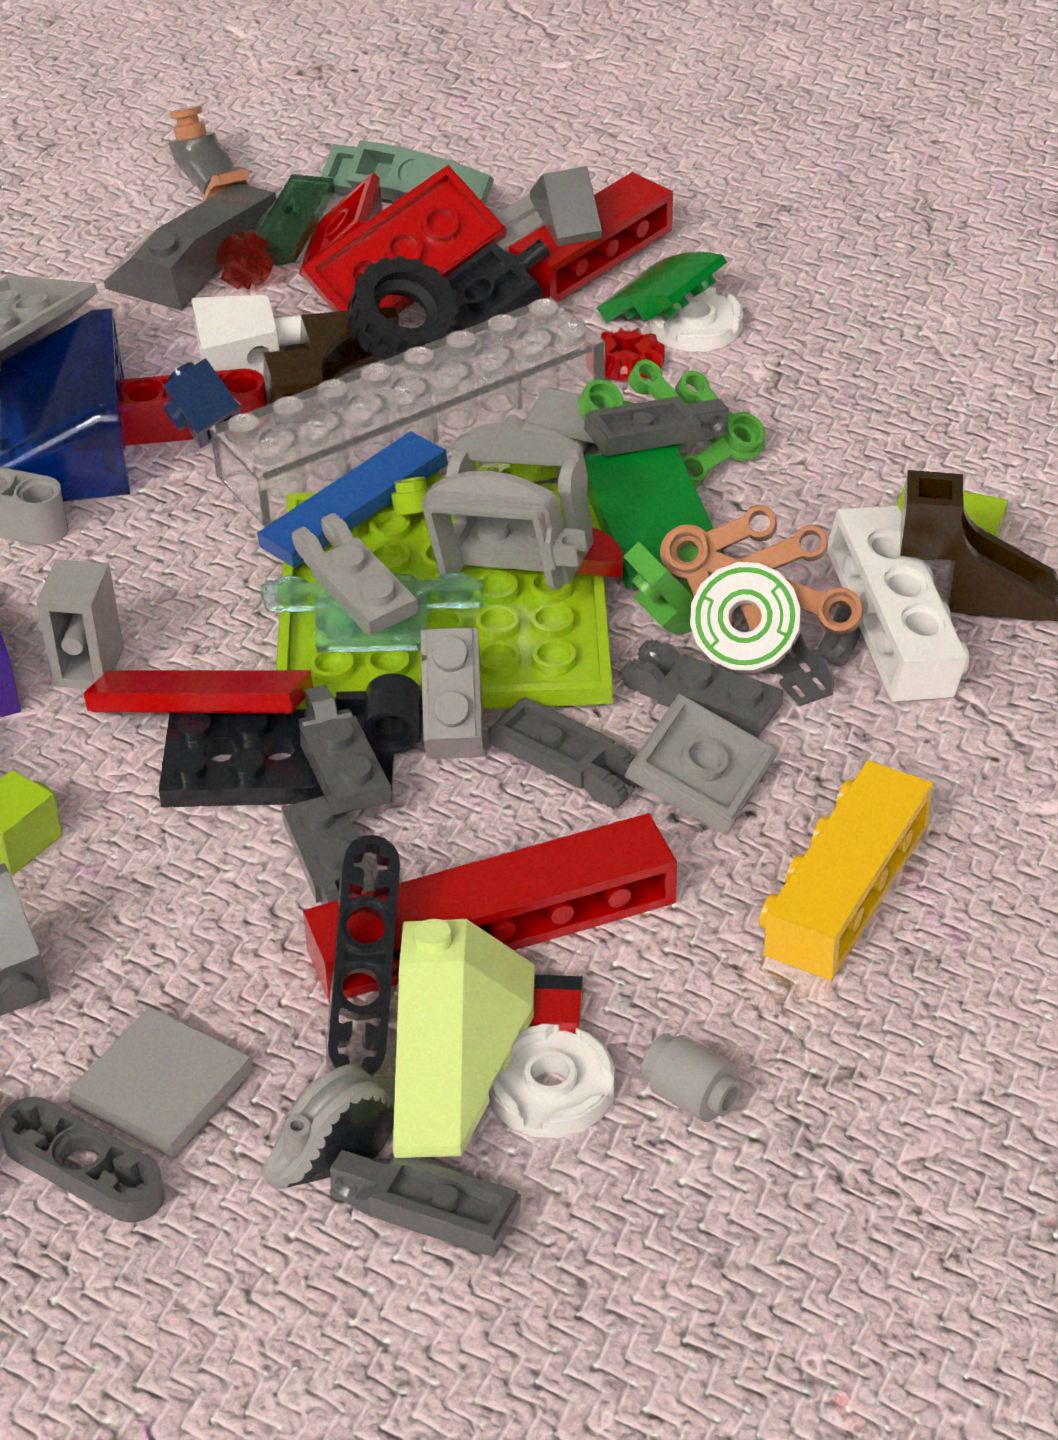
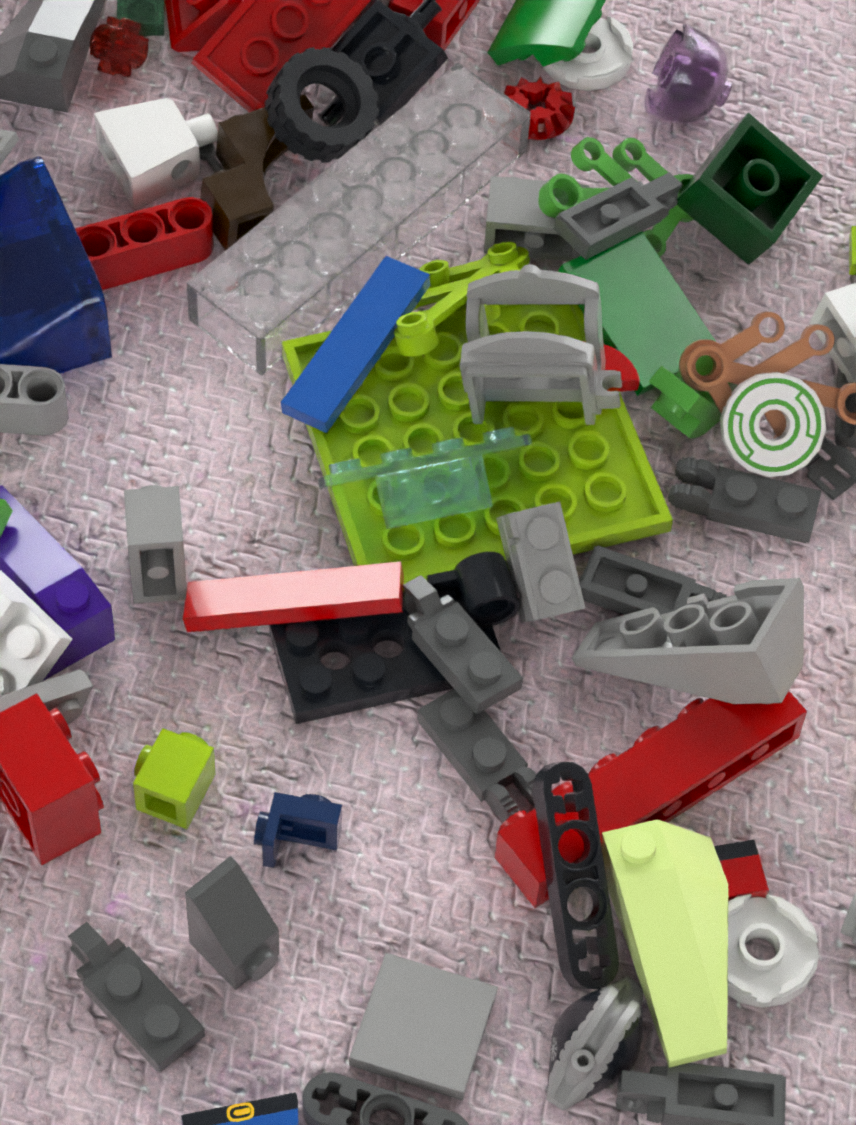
camera: 20 degrees left, 15 degrees up
dark blue brick [163,358,243,448] -> none
light grey hinge [291,513,418,637] -> none
light grey tile [624,693,779,836] -> none
none -> dark blue bracket [254,792,342,868]
none -> light grey wedge [572,578,804,704]
none -> clear purple cylinder [644,24,732,124]
none -> dark green brick [677,112,823,265]

